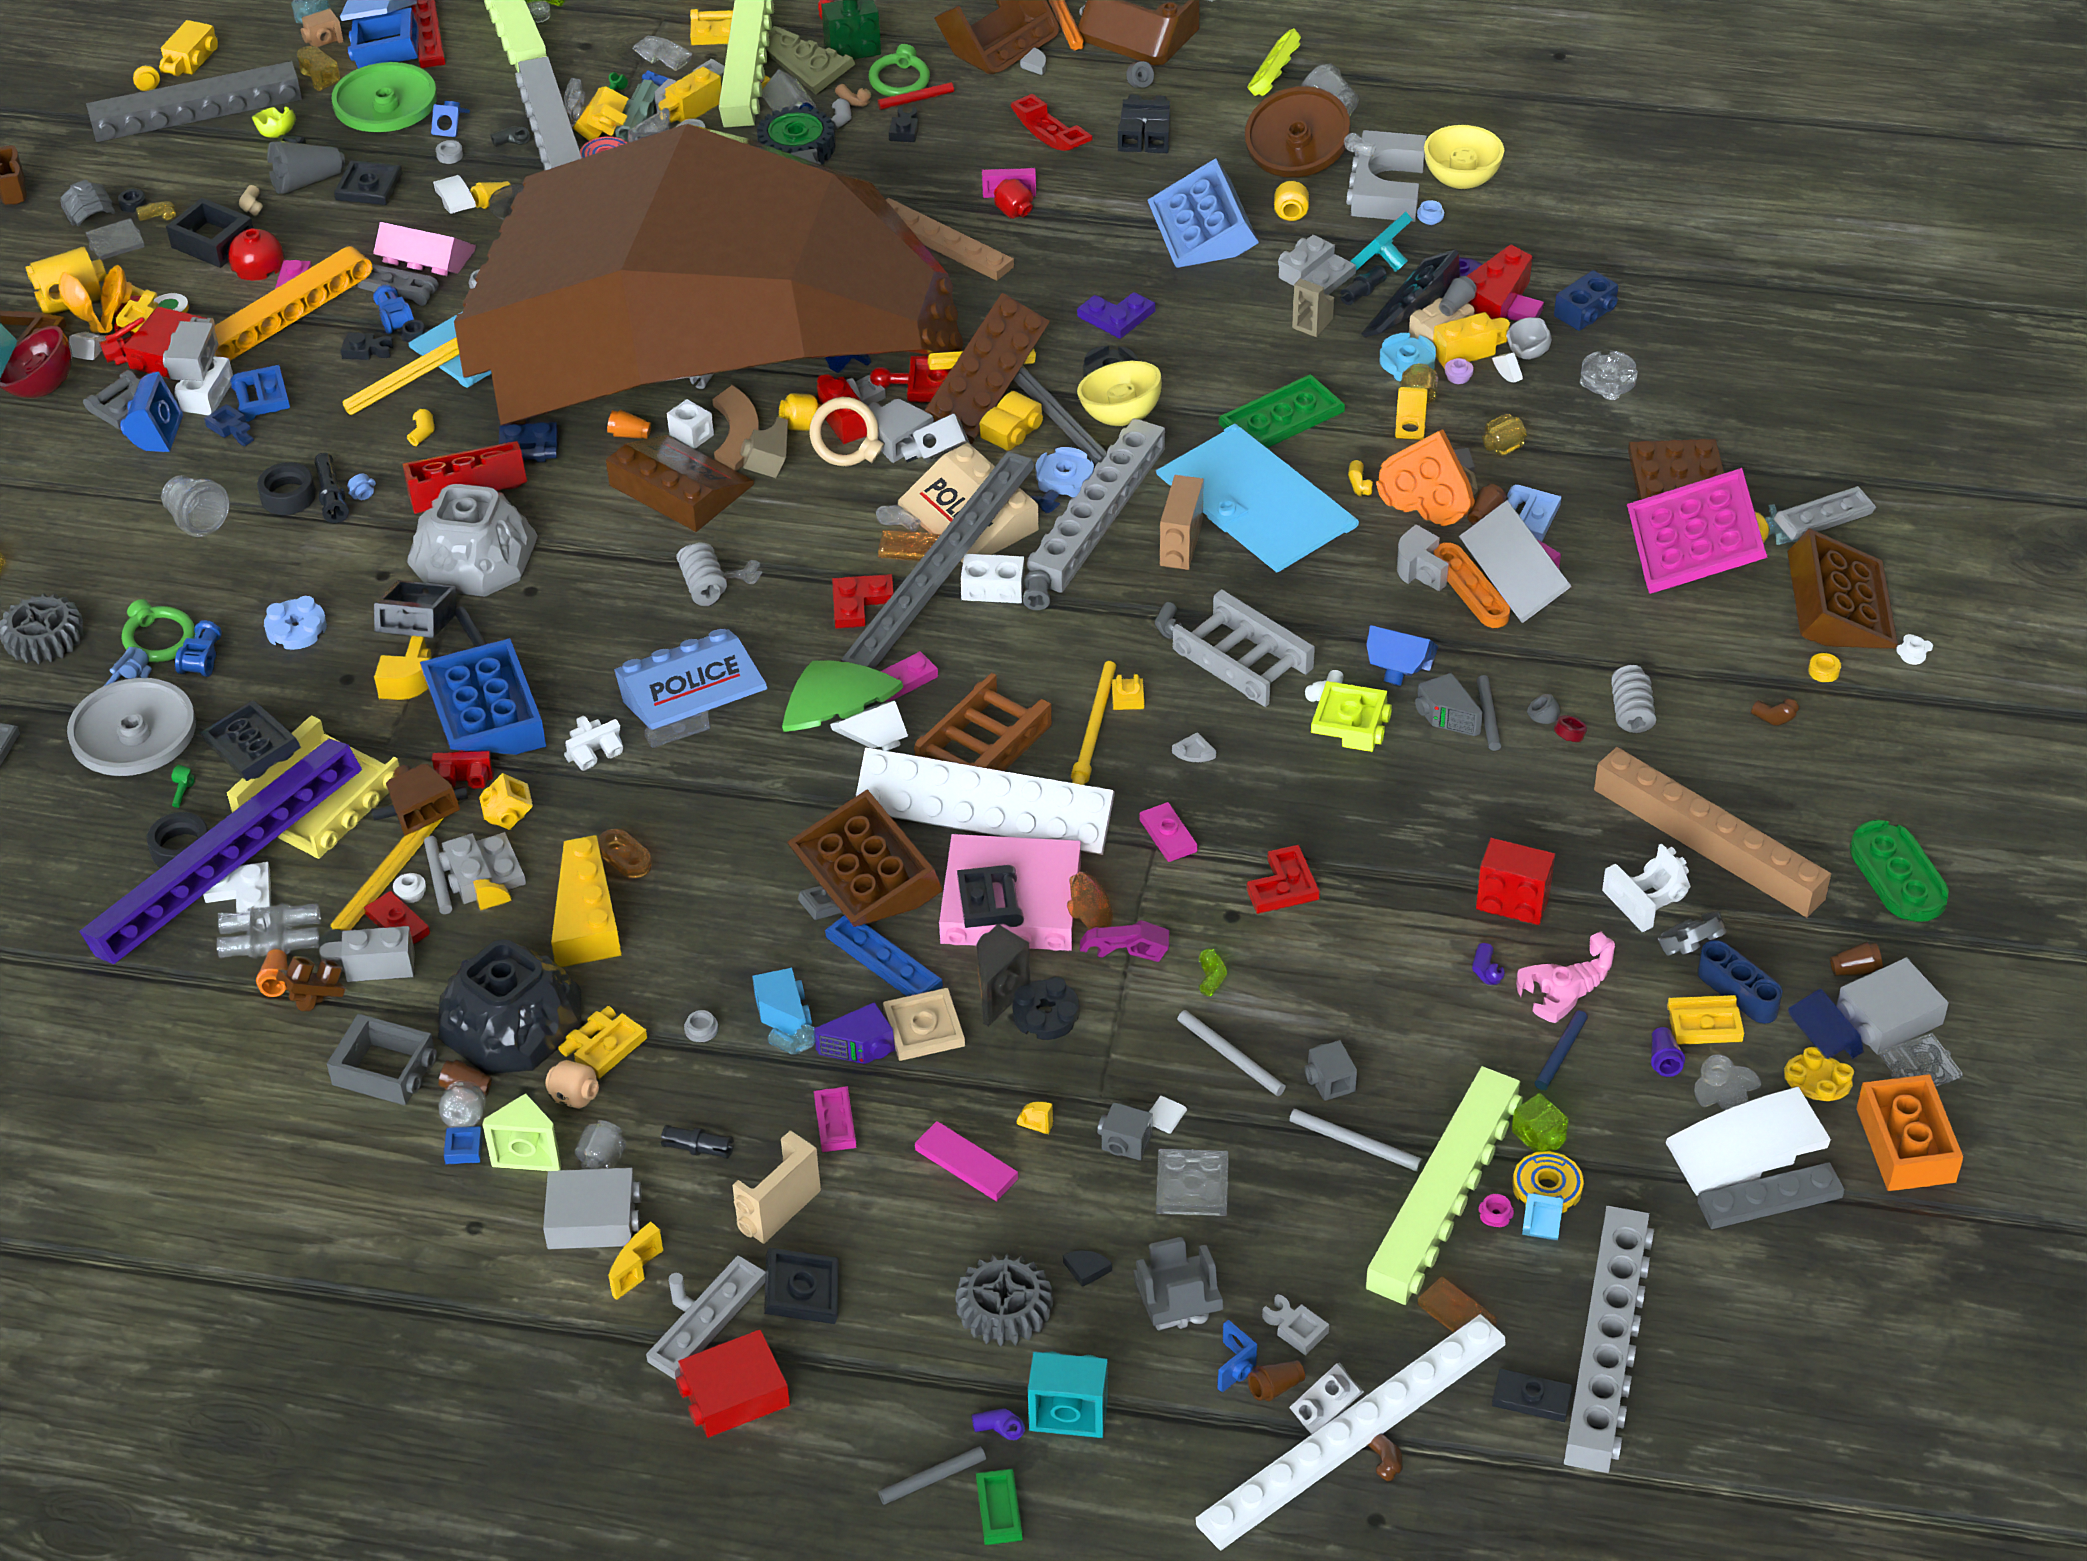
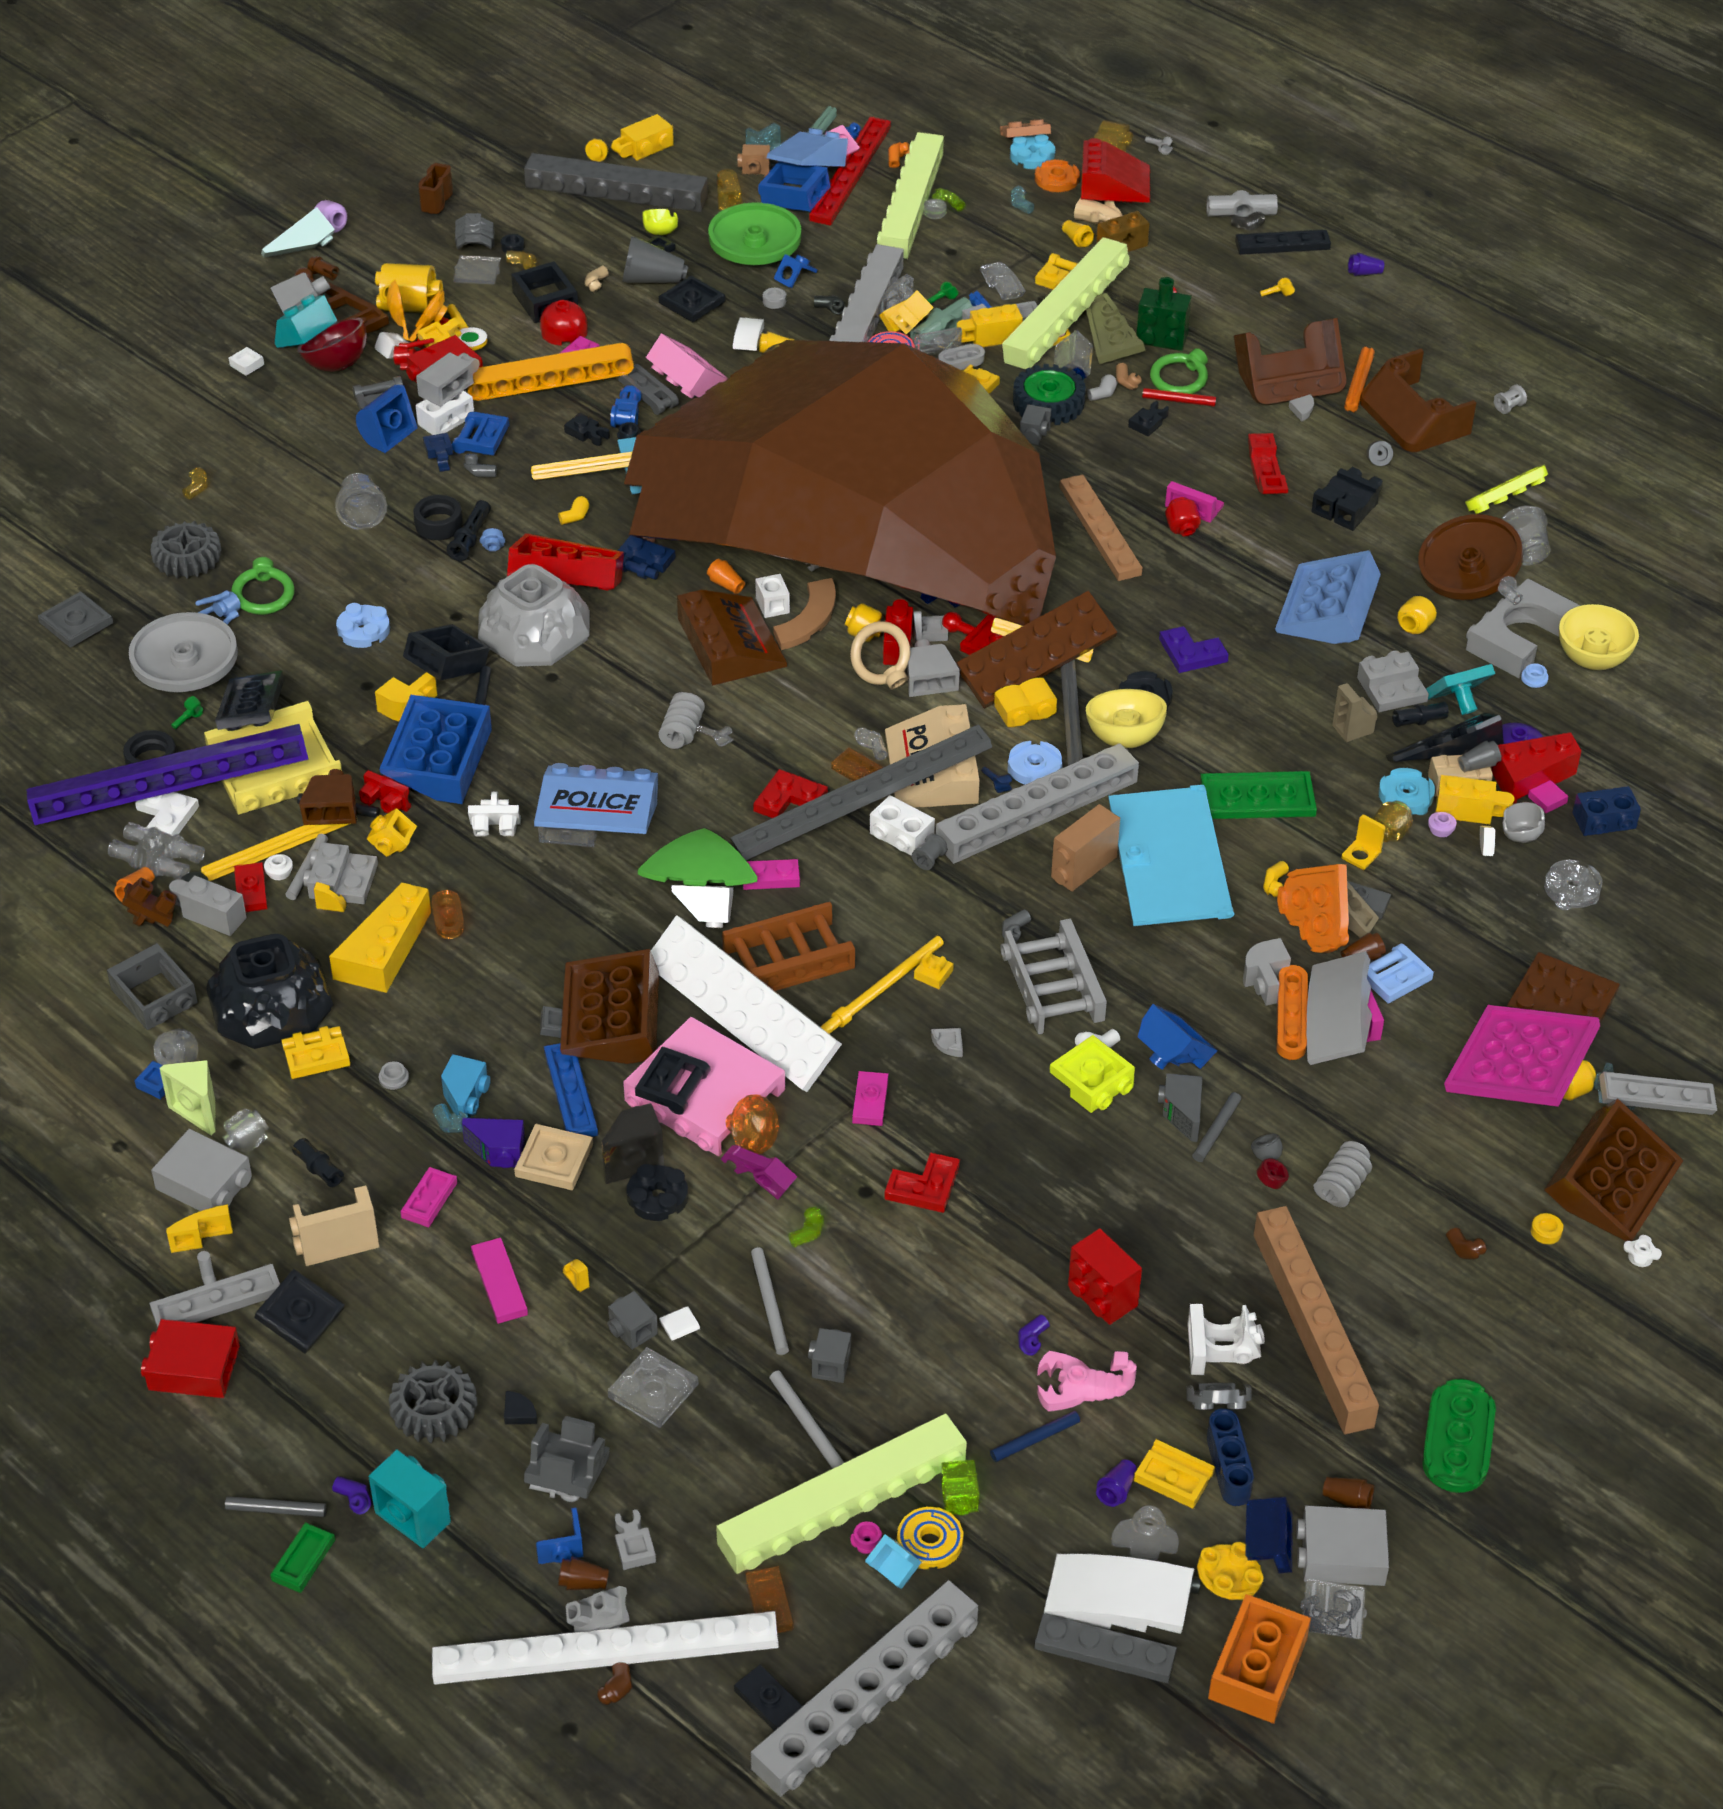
camera: 30 degrees right, 0 degrees up
blue connector [175,620,222,677] -> none
reddish brown cone [438,1059,492,1097] -> none
light nougat head [545,1060,599,1109] -> none
dark tan arch [740,417,788,478] -> none
torso [901,414,970,463] -> none
clear yellow head [1481,413,1527,456] -> none
none -> dark grey arm [463,454,497,477]

